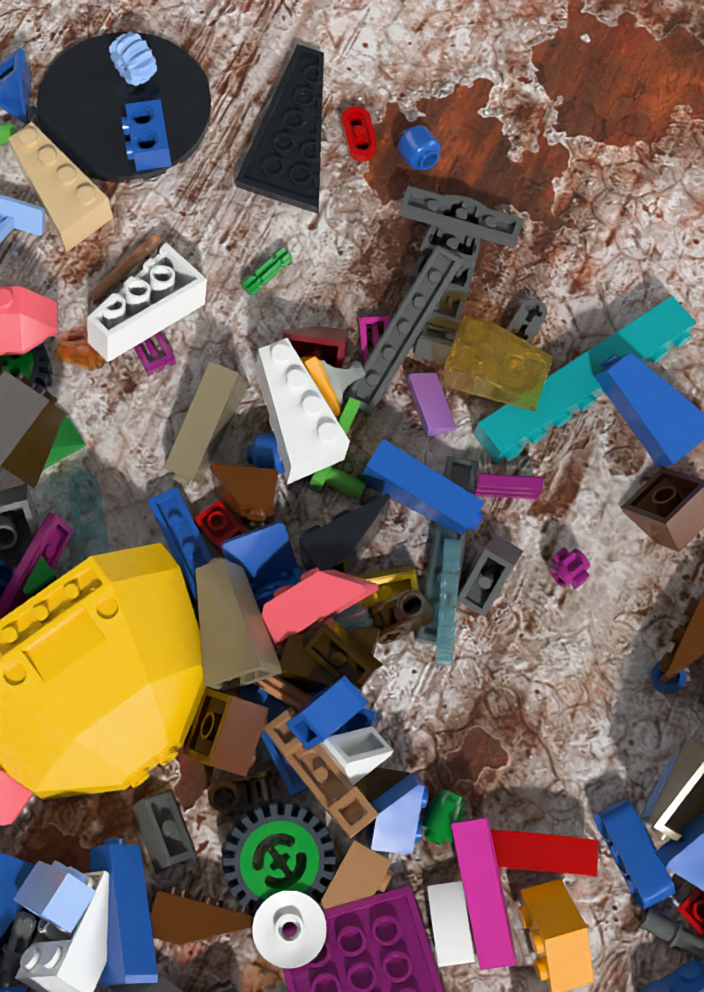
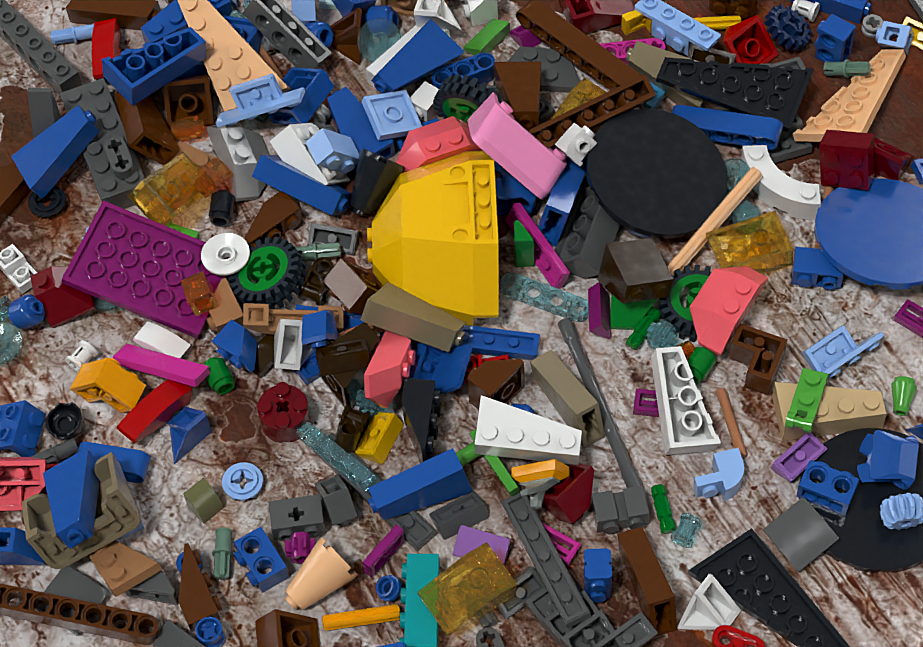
camera: 135 degrees right, 10 degrees down
none -> black hair [46,402,85,441]
none -> blue slope [167,407,212,464]
none -> clear orange brick [181,271,218,316]
none -> olive brick [183,478,224,524]
none -> sand green axle [212,527,233,580]
none -> light blue gear [222,462,264,502]
none -> blue brick [233,527,290,593]
none -> dark red brick [257,382,311,443]
none -> dark grey brick [268,494,326,541]
none -> light nougat cone [285,537,358,610]
none -> sand green axle [294,242,341,260]
none -> light orange axle [322,604,400,631]
none -> black cone [350,148,405,217]
none -> blue plate [376,575,401,602]
none -> dark grey slope [429,491,489,540]
none -> dark grey piece [558,318,643,488]
none -> blue brick [583,548,612,603]
none -> magenta slope [588,282,611,339]
none -> dark grey brick [591,486,649,534]
none -> reddish brown slope [617,527,677,637]
none -> green axle [626,307,661,350]
none -> clear light blue gear [646,320,677,350]
none -> clear light blue bush [671,513,702,548]
none -> white slope [677,574,741,630]
none -> green brick [687,347,716,385]
none -> light blue brick [693,448,744,501]
none -> reddish brown brick [729,323,788,395]
none -> dark grey slope [762,497,839,572]
none -> medium lavender slope [771,432,827,482]
none -> bright green plate [785,368,828,433]
none -> blue piece [857,430,919,490]

